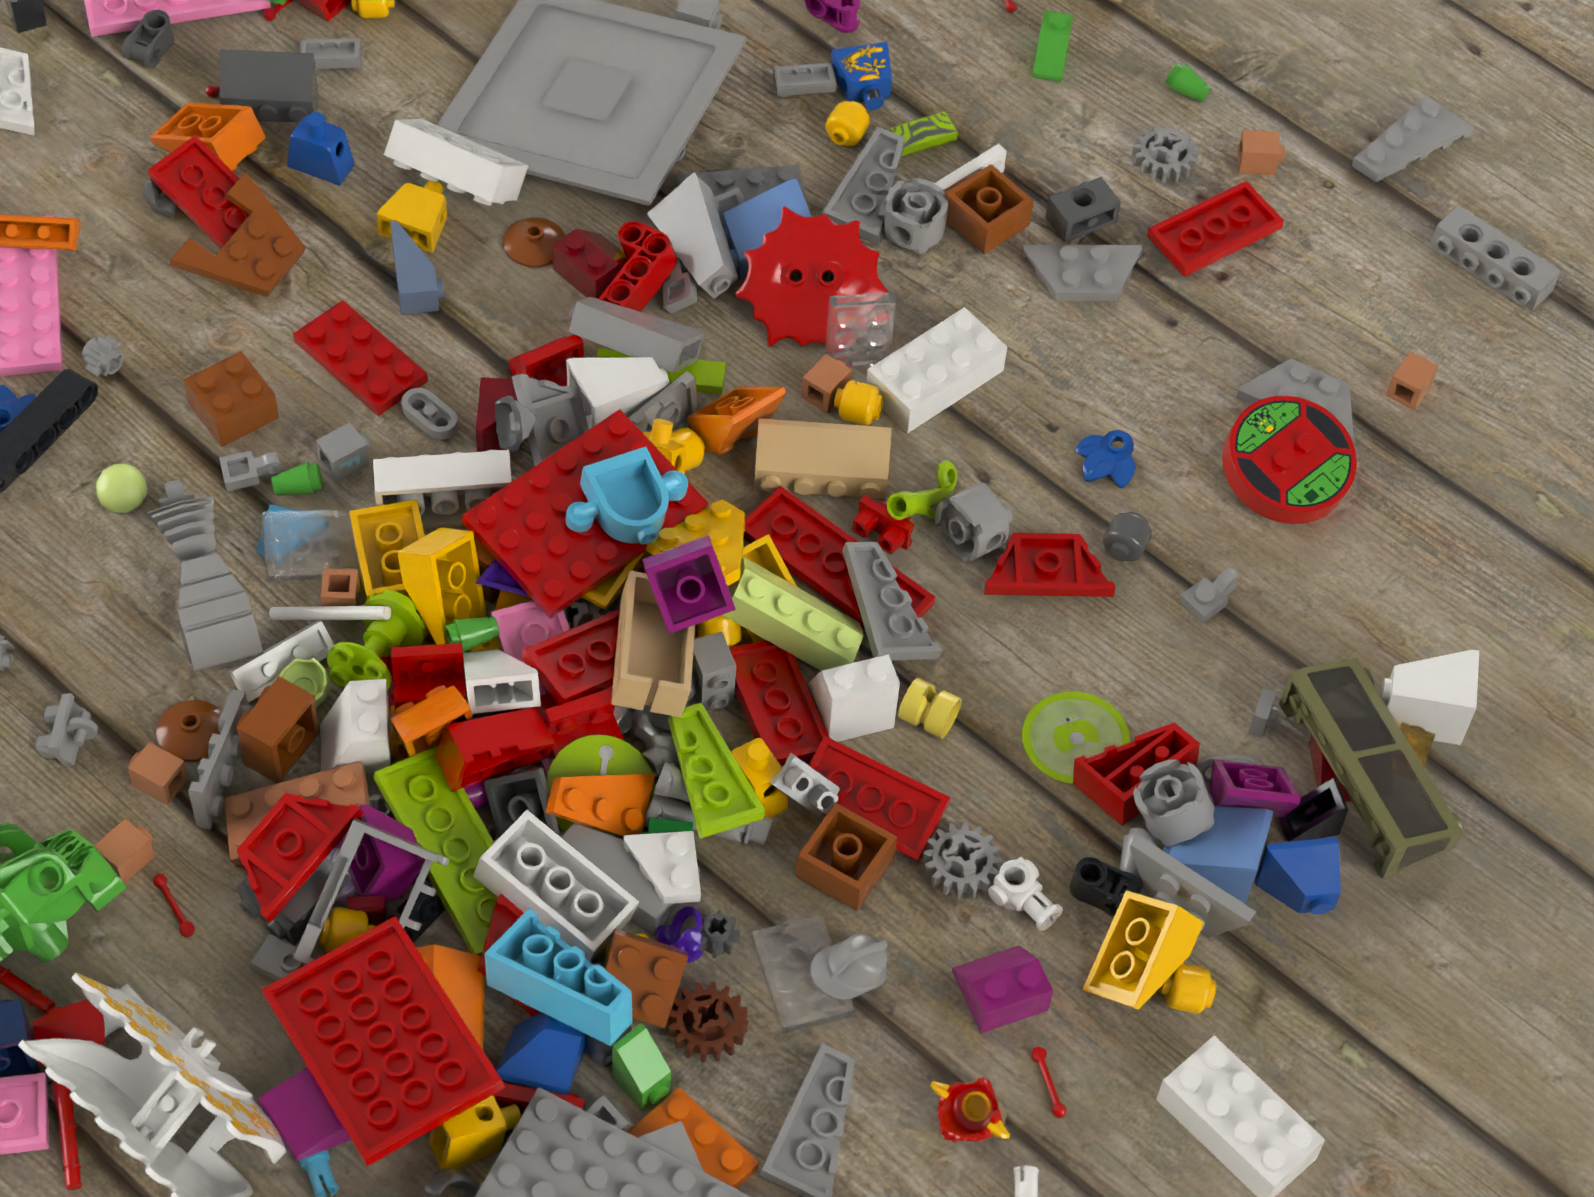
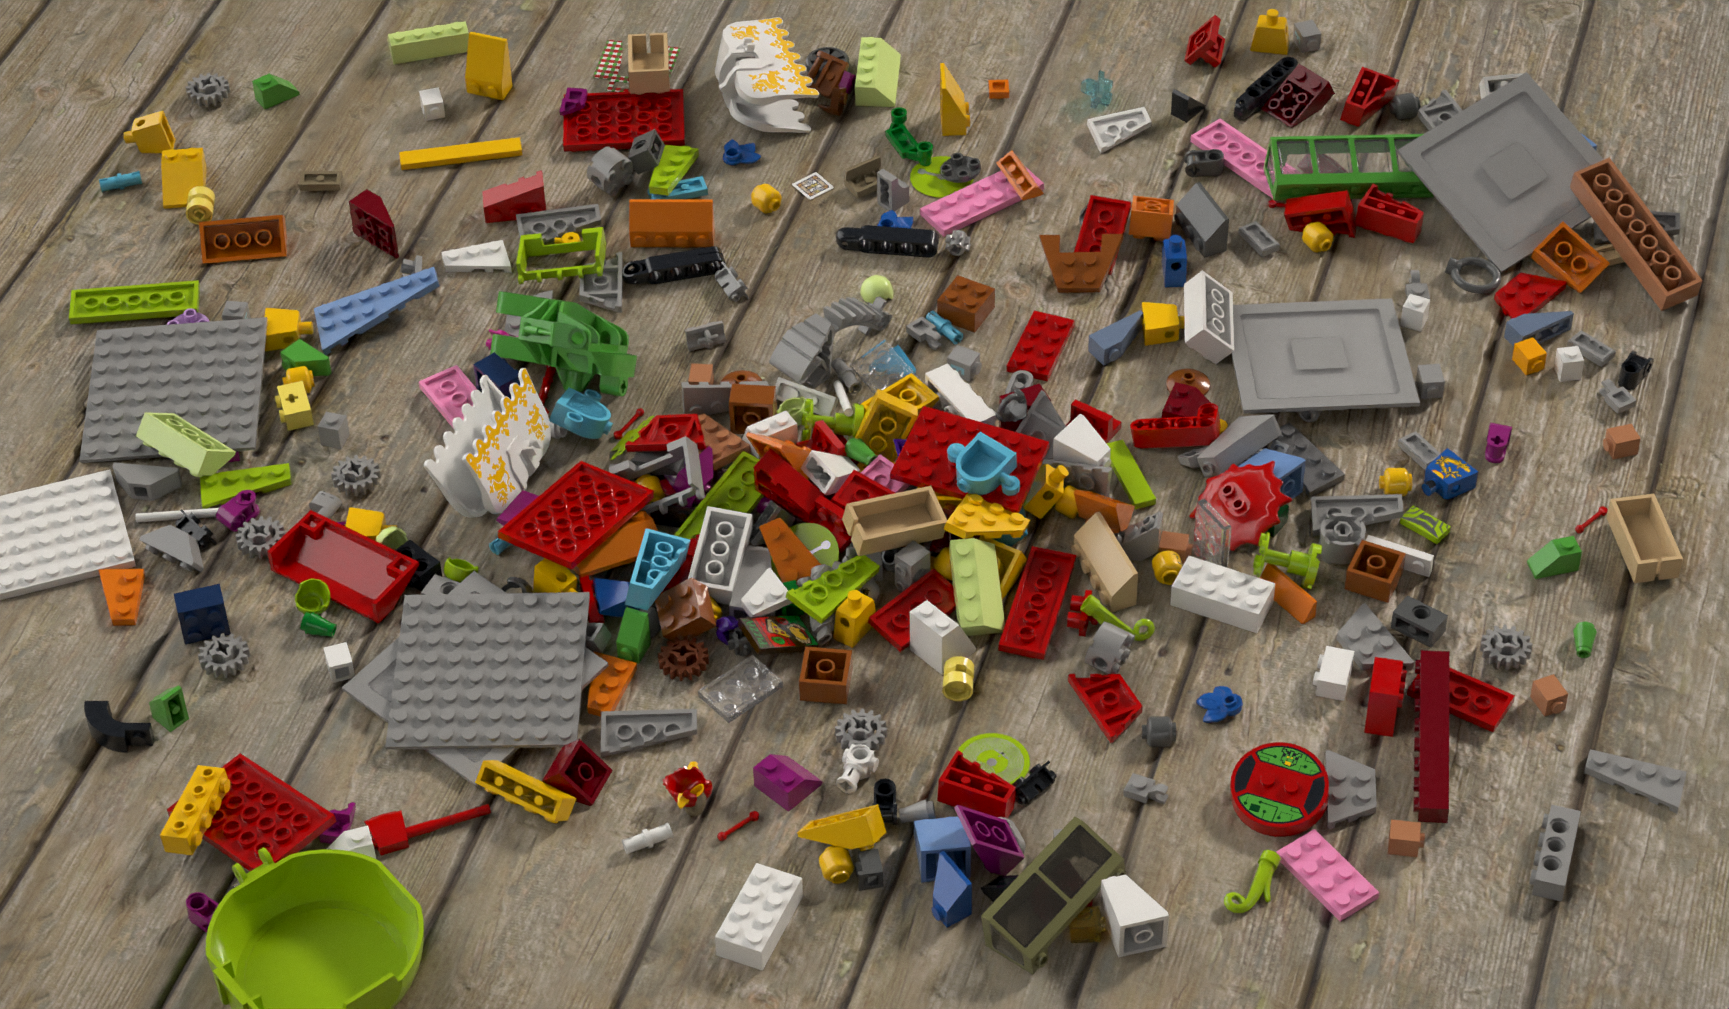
camera: 70 degrees right, 10 degrees down
nougat brick [94,818,155,884] -> none
bright green cone [271,462,323,496] -> none
nougat brick [320,569,361,621] -> none
light grey slope [569,297,705,373] -> none
magenta slope [643,535,736,634] -> none
light grey hips [770,753,840,817] -> none
red plate [792,736,951,863] -> none
light grey piece [810,933,888,1000] -> none
light grey wing [842,542,942,661] -> none
light grey wing [1130,835,1256,938] -> none
light grey brick [1133,760,1215,846] -> none
none -> medium azure piece [549,387,613,439]
none -> lime piece [610,416,654,460]
none -> tile [737,615,819,655]
none -> light grey pin [831,358,862,394]
none -> dark grey brick [855,849,884,891]
none -> medium azure pin [925,311,963,344]
none -> black hinge [1012,761,1056,805]
none -> light grey slope [1114,511,1163,561]
none -> lime plant [1224,850,1281,913]
none -> lime piece [1253,532,1322,590]
none -> orange slope [1260,563,1317,624]
none -> bright pink plate [1276,829,1379,922]
none -> white brick [1313,646,1355,701]
none -> red wedge [1364,657,1407,737]
none -> dark red brick [1413,650,1450,823]

